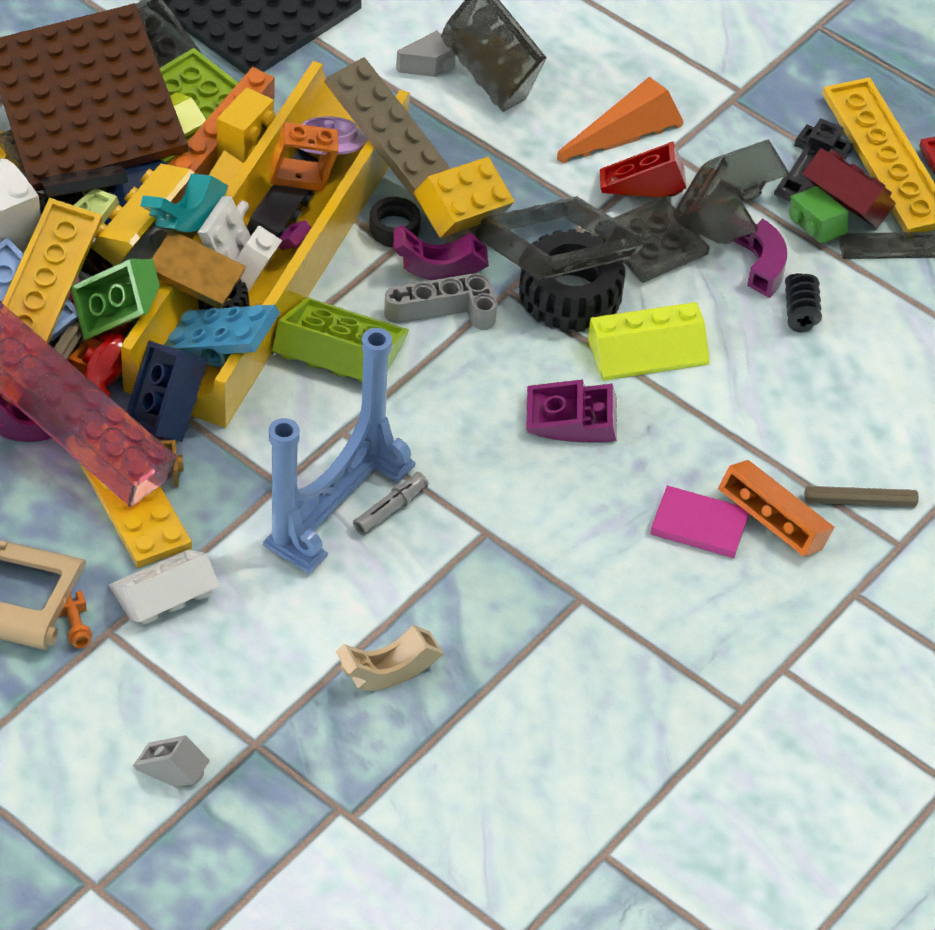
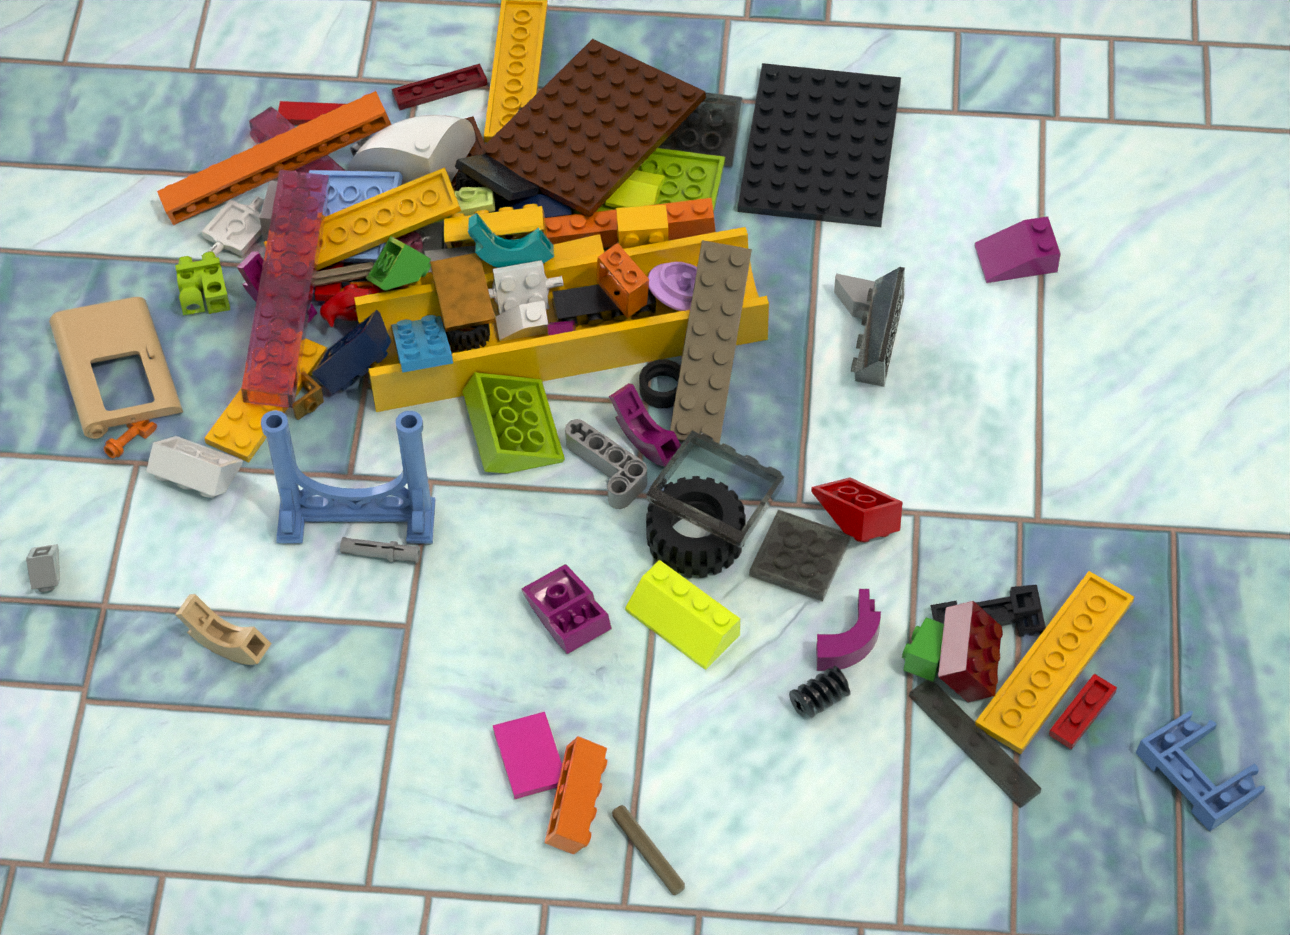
camera: 60 degrees right, 5 degrees up
yellow brick [413,156,515,238] -> none
orange wedge [557,77,683,164] -> none
clear smoke windscreen [673,139,789,244] -> none

